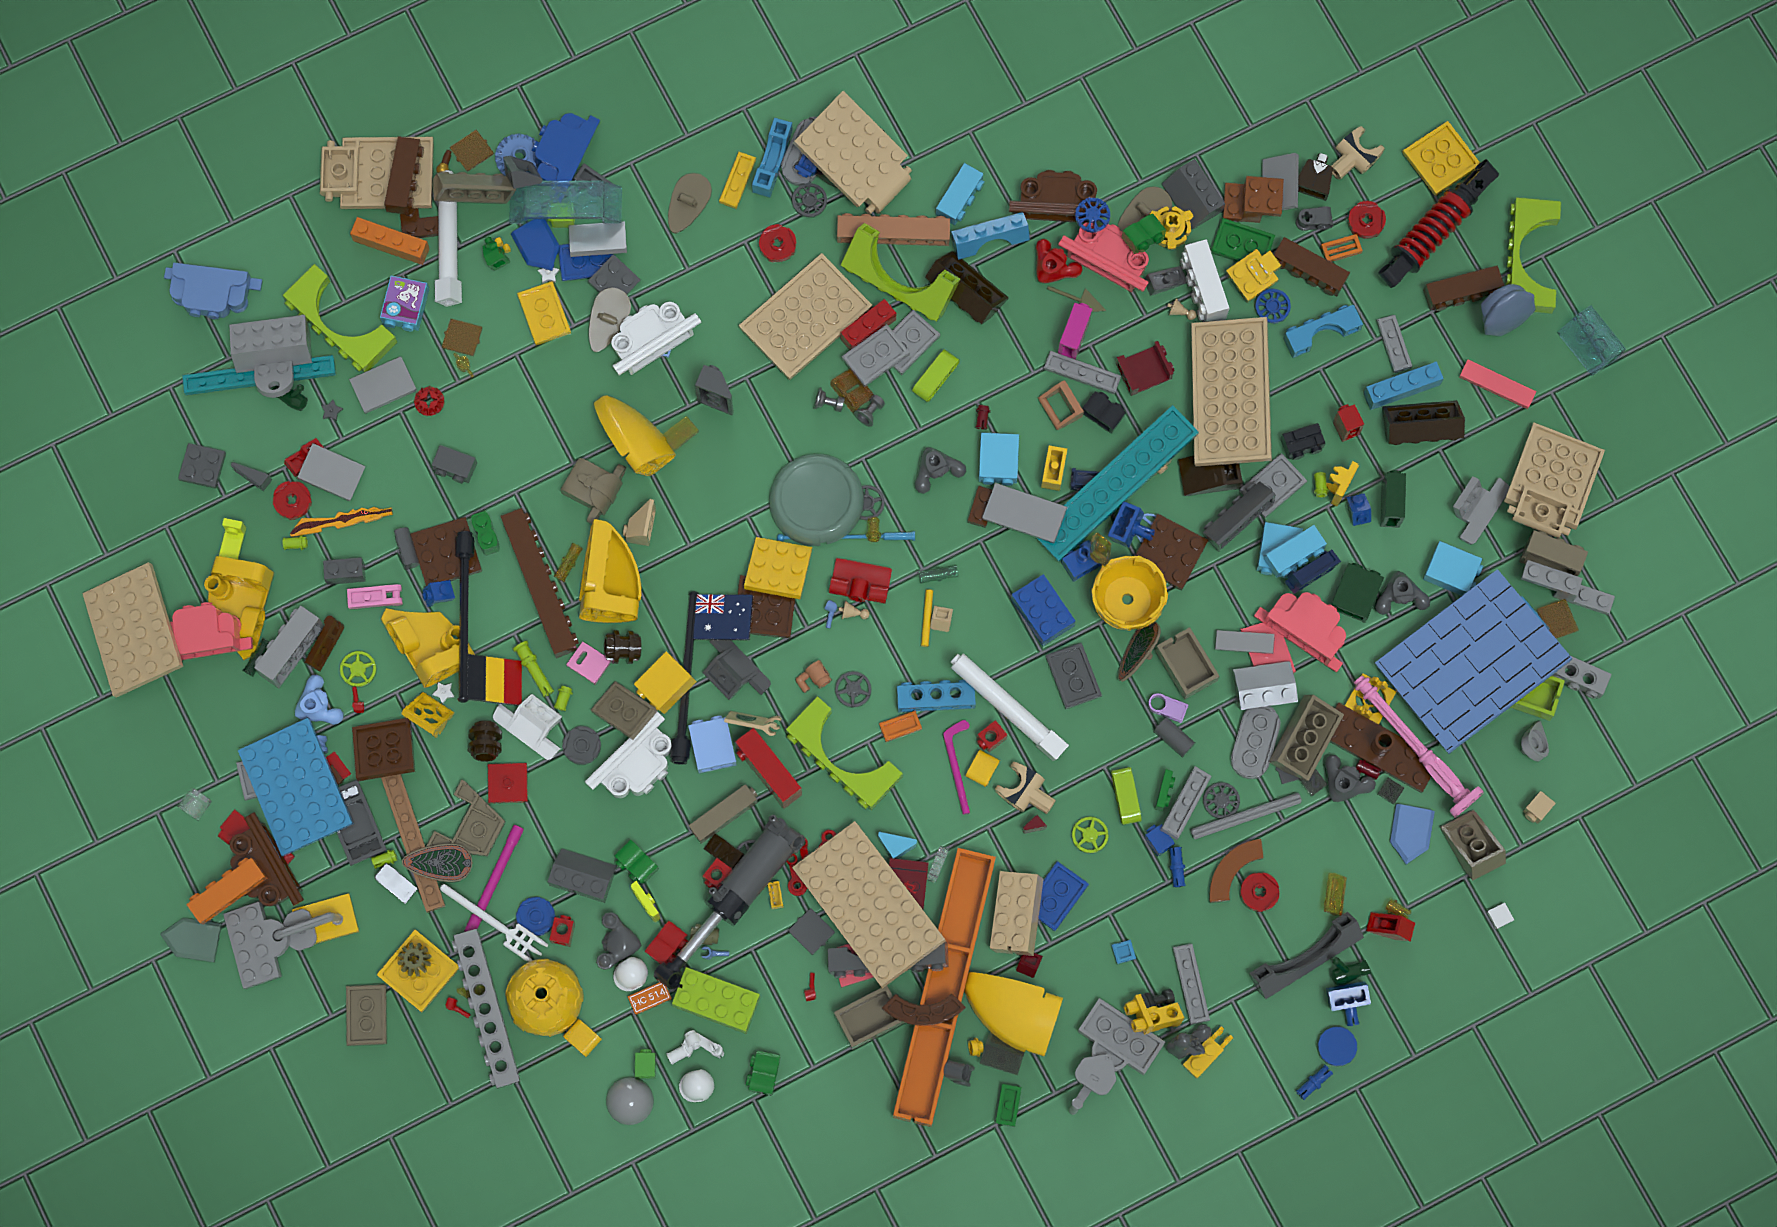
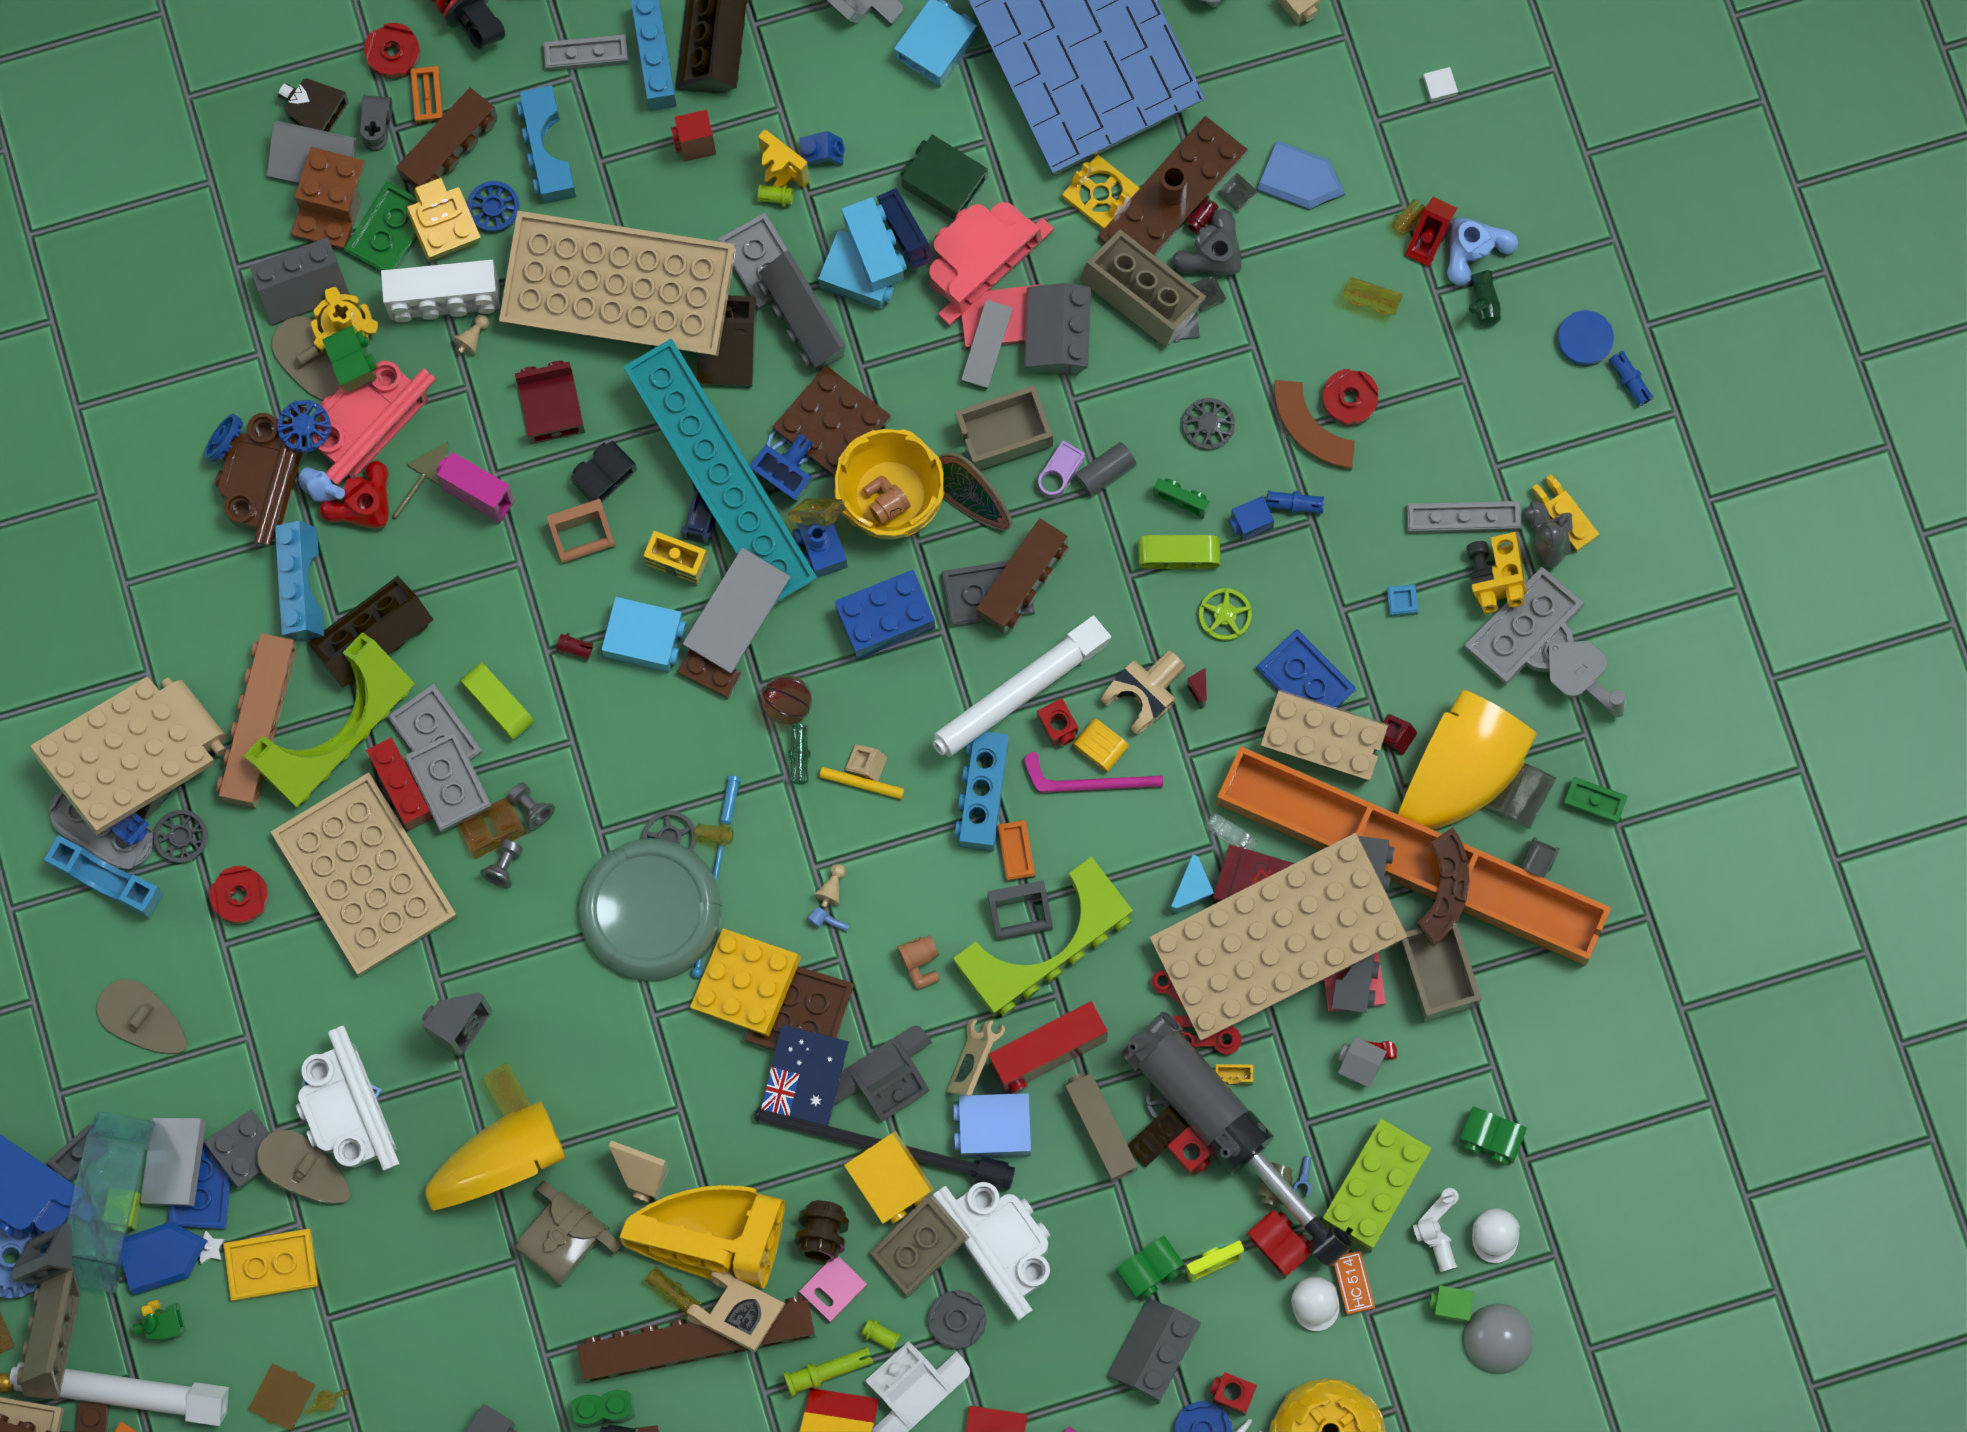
camera: 75 degrees left, 0 degrees up
yellow piece [563,1019,602,1057] -> none
dark grey head [596,912,642,970] -> none
yellow tile [719,152,756,209] -> none
dark grey piece [788,908,835,955] -> none
red panel [829,558,892,604] -> none
dark grey wheel [835,672,871,708] -> none
dark grey head [915,447,967,494] -> none
medium azure brick [936,163,985,225] -> none
yellow plate [968,1038,984,1057] -> none
light grey tile [1044,351,1121,395] -> none
flat silver slope [1145,266,1187,296] -> none
light grey tile [1160,766,1211,840] -> none
light grey axle [1191,793,1302,839] -> none
light grey tile [1231,706,1280,779] -> none
dark grey arch [1250,911,1364,999] -> none
black brick [1280,423,1326,460] -> none
brick [1326,981,1371,1026] -> none
tan connector [1332,126,1385,180] -> none
bright pink piece [1354,675,1484,818] -> none
dark grey head [1375,571,1431,615] -> none
dark green brick [1380,470,1406,528] -> none
dark tan slope [1441,810,1506,881] -> none
none -> blue wheel [204,413,243,463]
none -> light blue piece [299,467,345,502]
none -> tan flag [687,1271,785,1352]
none -> clear red piece [762,675,812,725]
none -> nougat piece [862,476,911,525]
none -> reddish brown brick [976,518,1069,634]
none -> dark grey tile [987,880,1053,940]
none -> light grey brick [1338,1037,1387,1088]
none -> light blue head [1447,217,1519,286]

